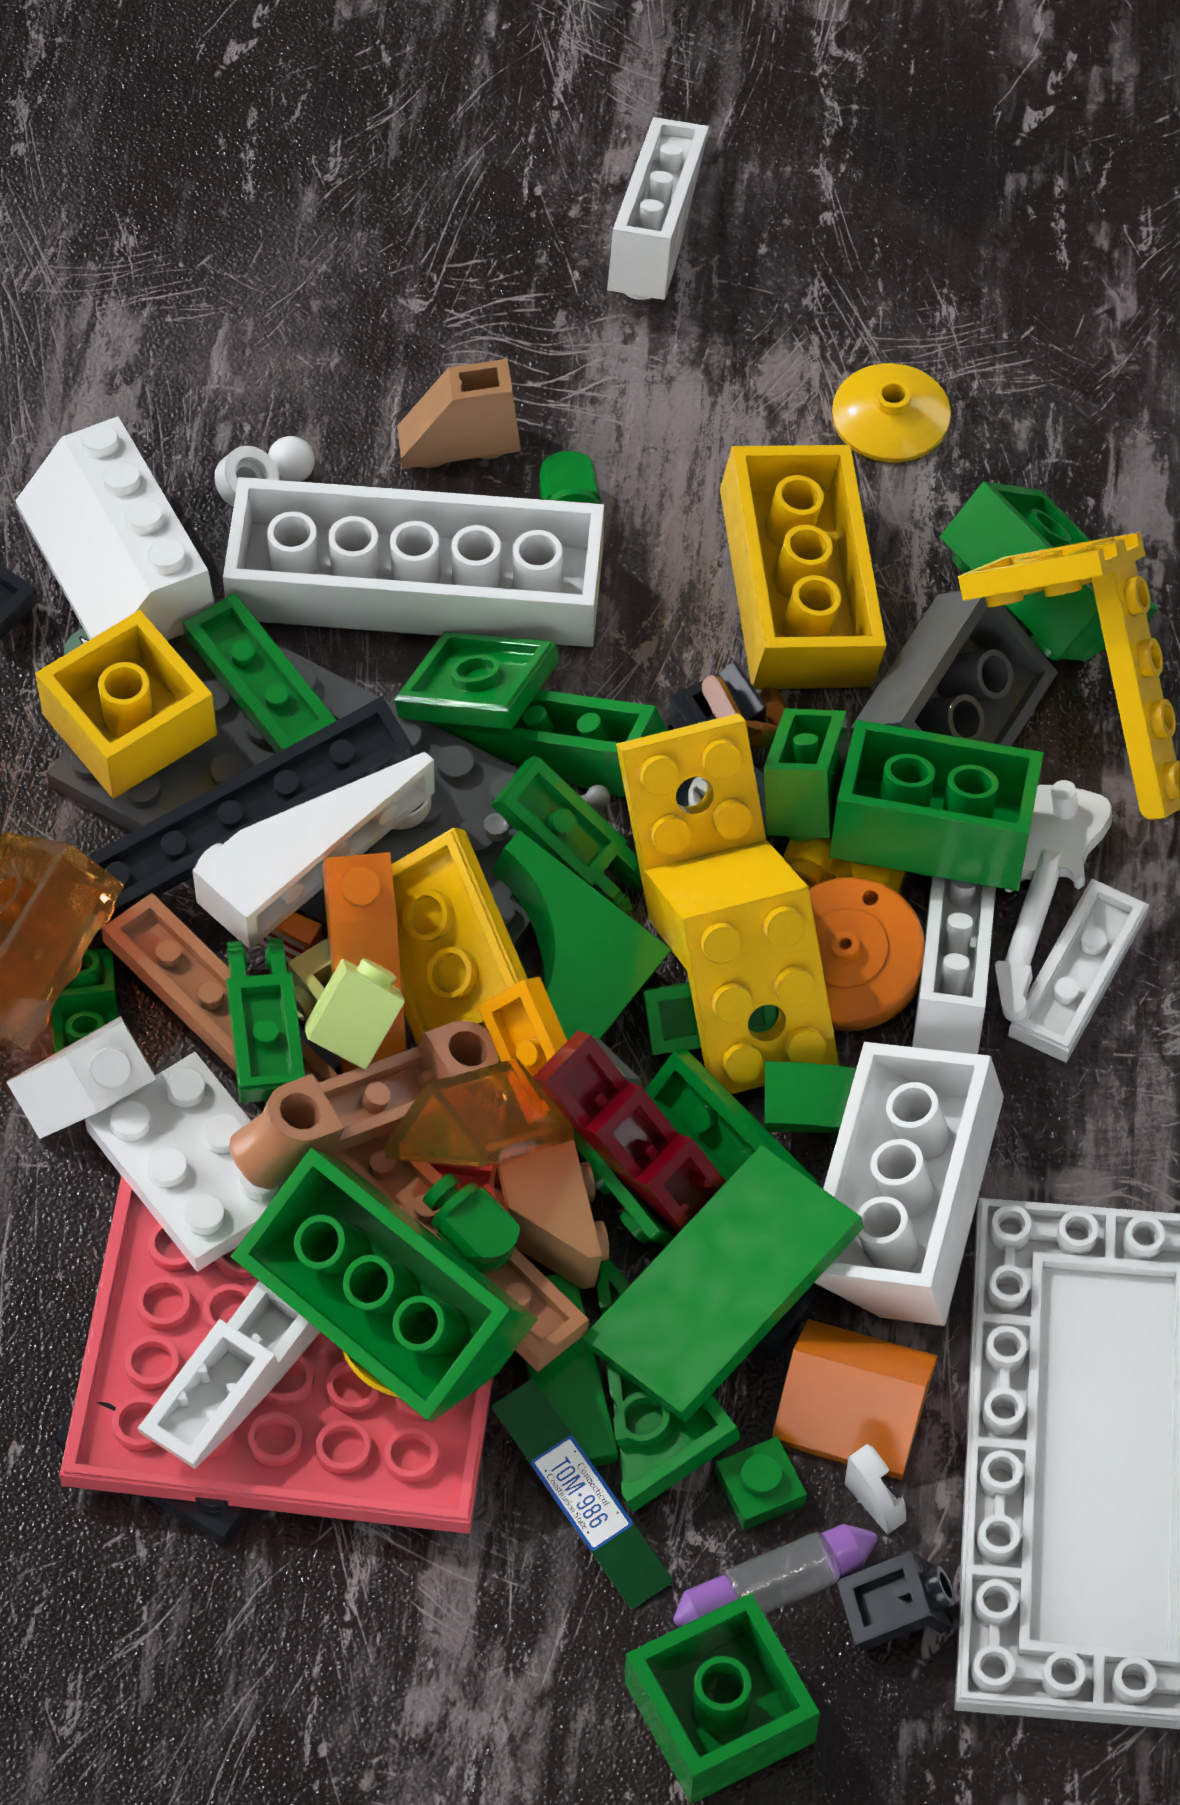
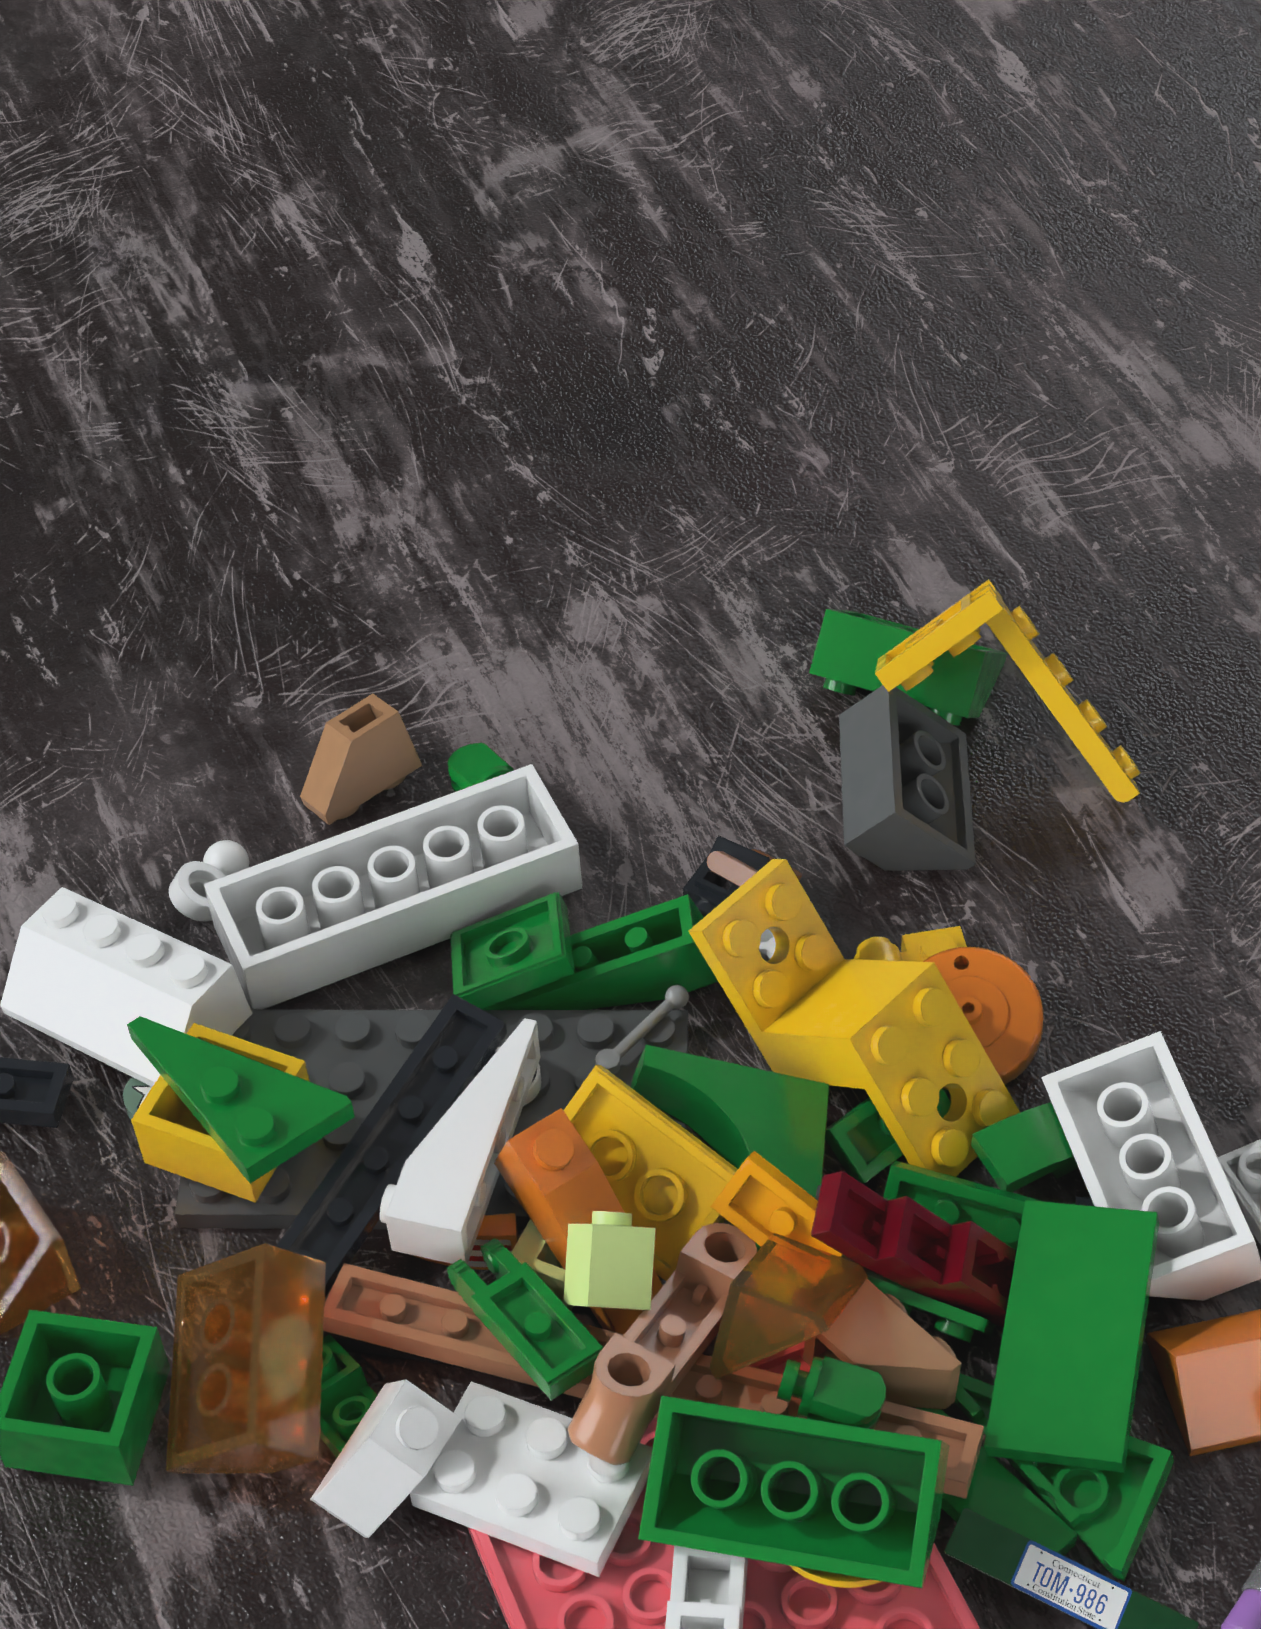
camera: 25 degrees left, 10 degrees down
green plate [182,593,337,753] -> none
green hinge [490,756,644,915] -> none
white slope [607,117,709,300] -> none
green plate [715,1436,807,1531] -> none
yellow brick [720,445,886,689] -> none
green brick [764,708,848,842] -> none
green brick [829,719,1044,891] -> none
yellow dish [832,363,951,463] -> none
white slope [912,876,996,1054] -> none
white piece [995,780,1113,1022] -> none
white tile [1008,879,1149,1063] -> none
none -> green wing [127,1016,355,1184]

